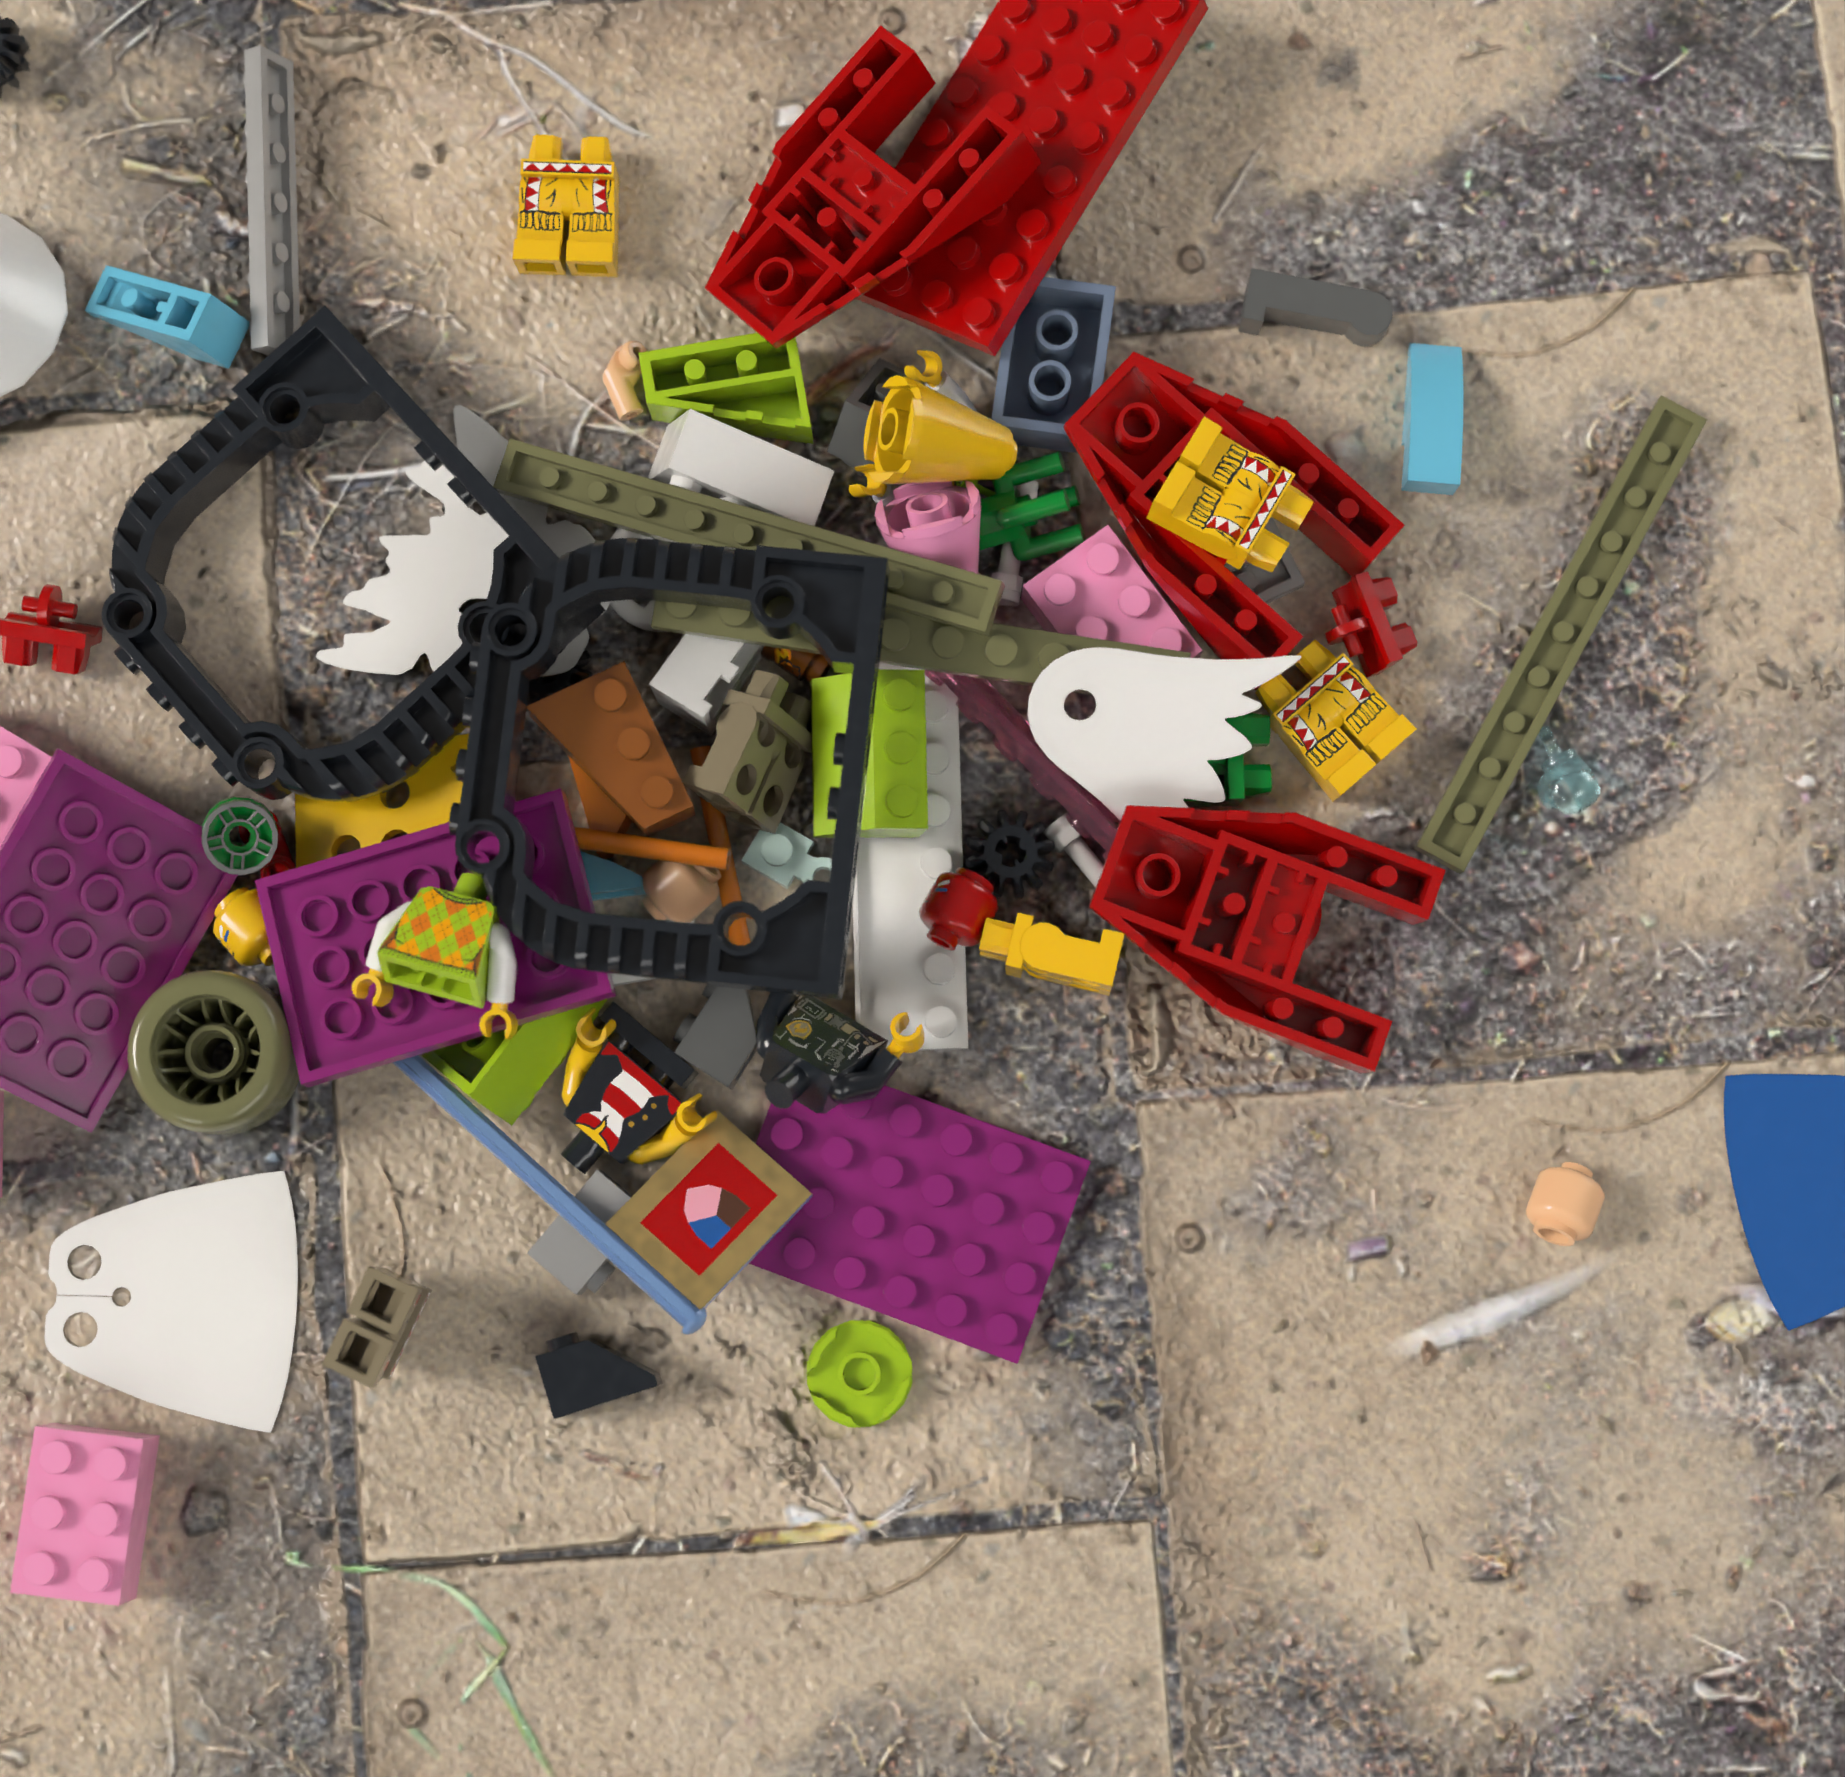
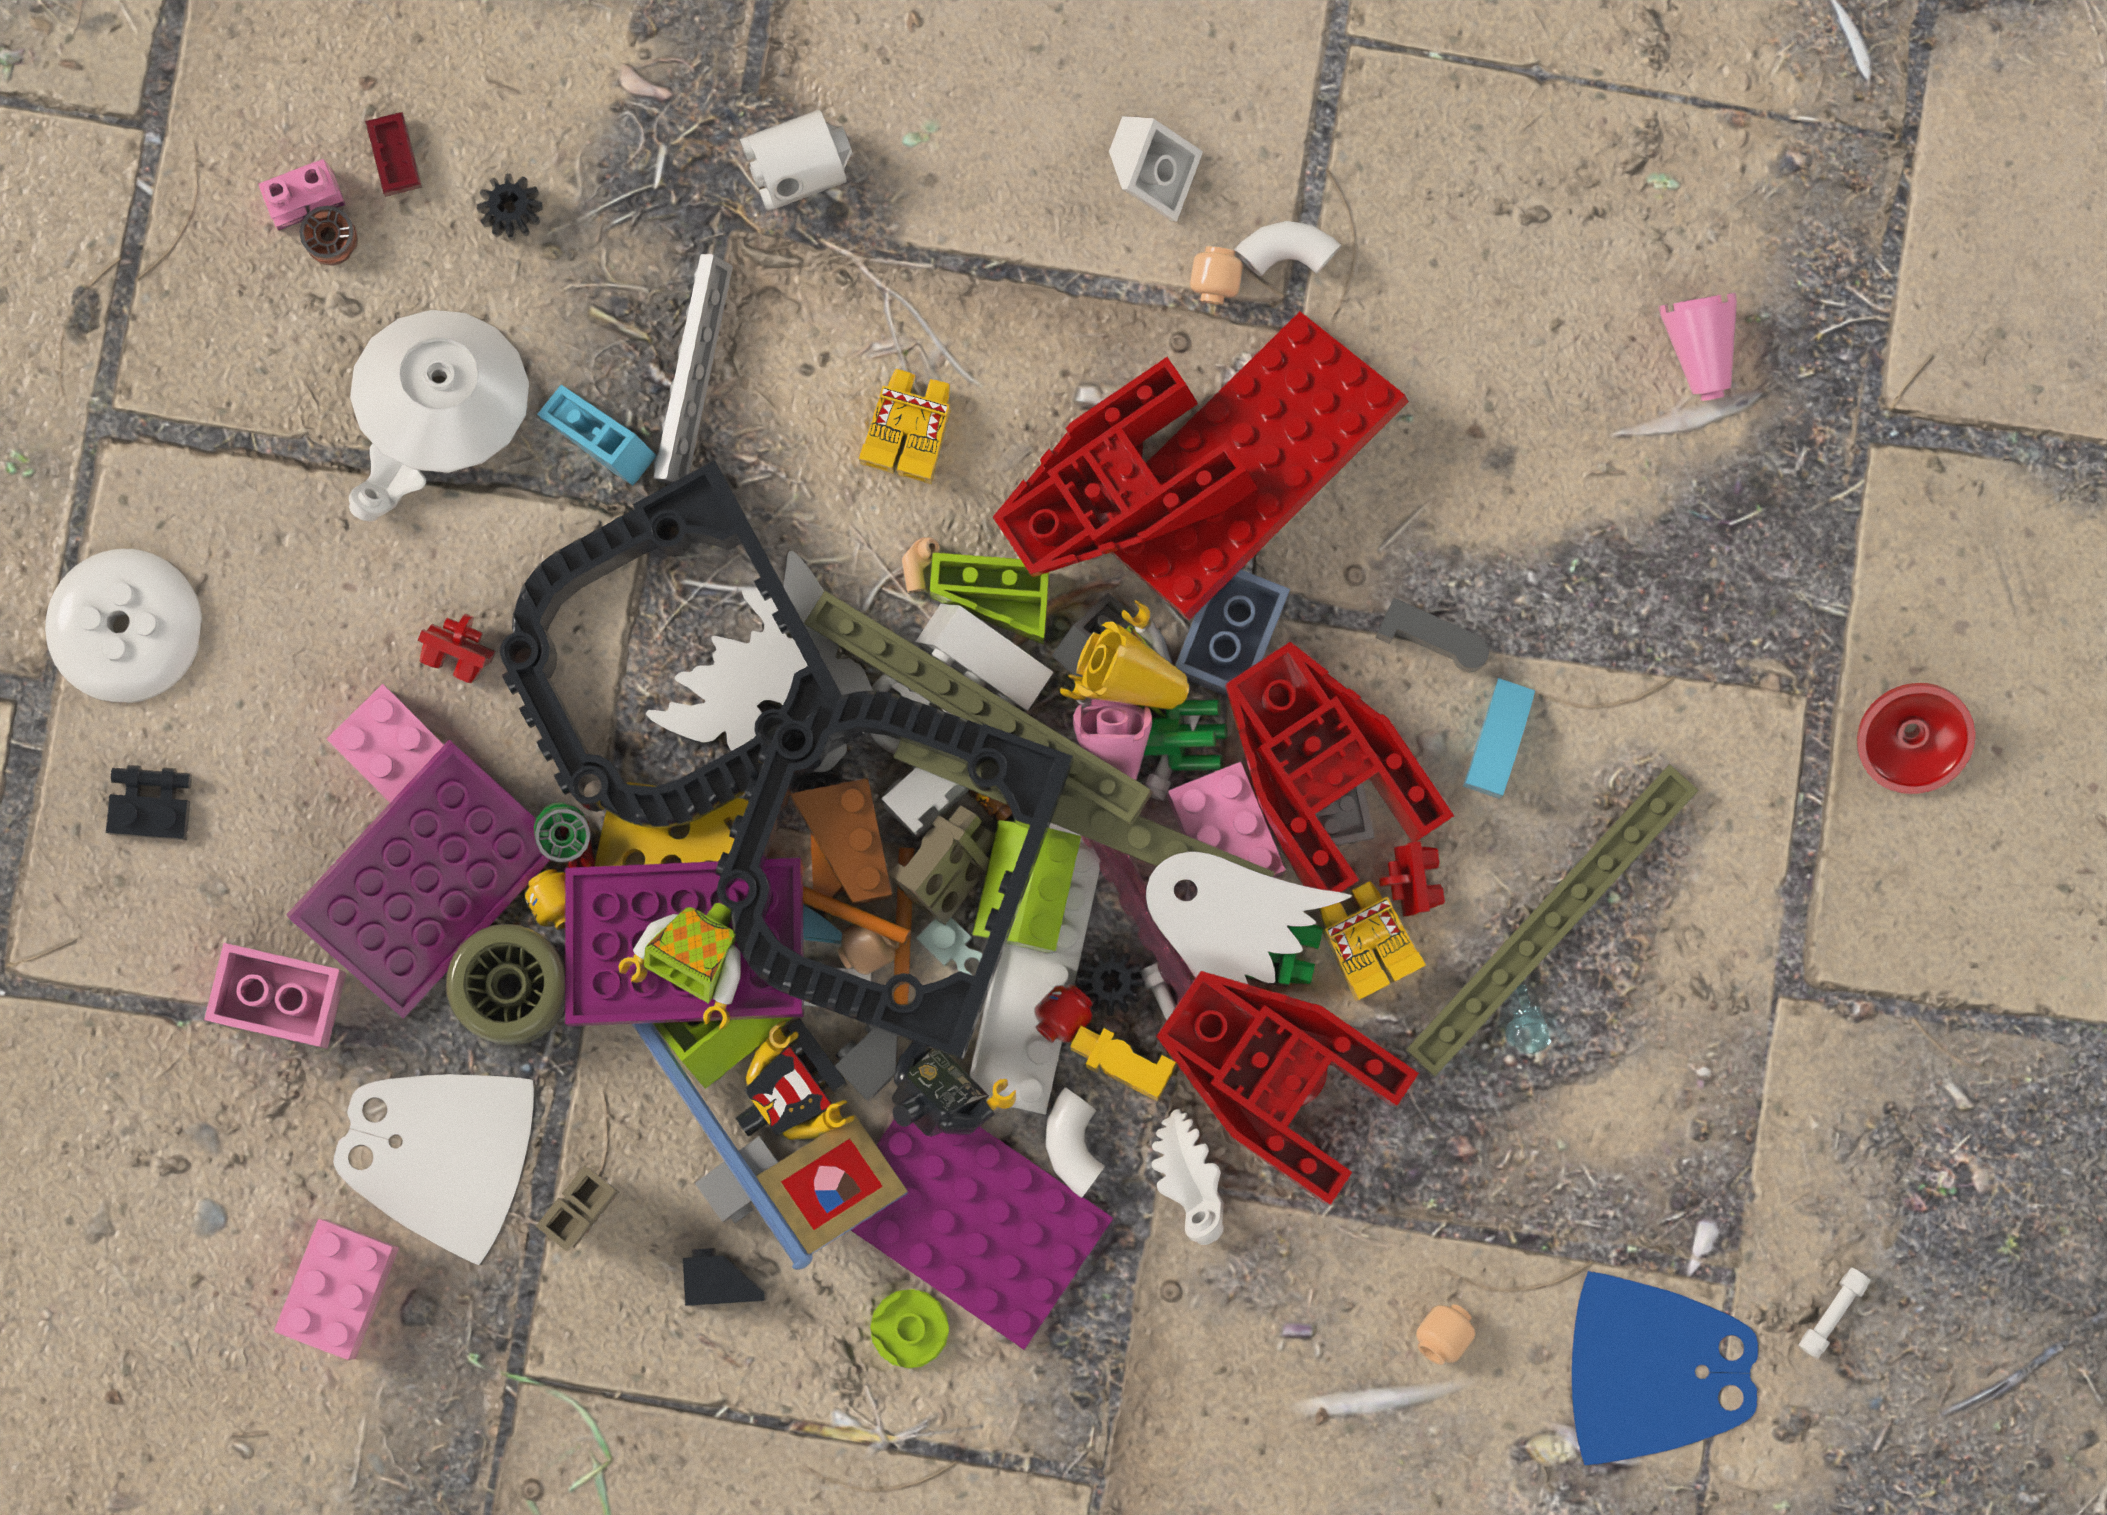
camera: 10 degrees right, 0 degrees up
yellow hips [1146,416,1314,573] -> none
none -> white cylinder [1046,1088,1105,1198]
none -> white plant [1151,1109,1224,1245]

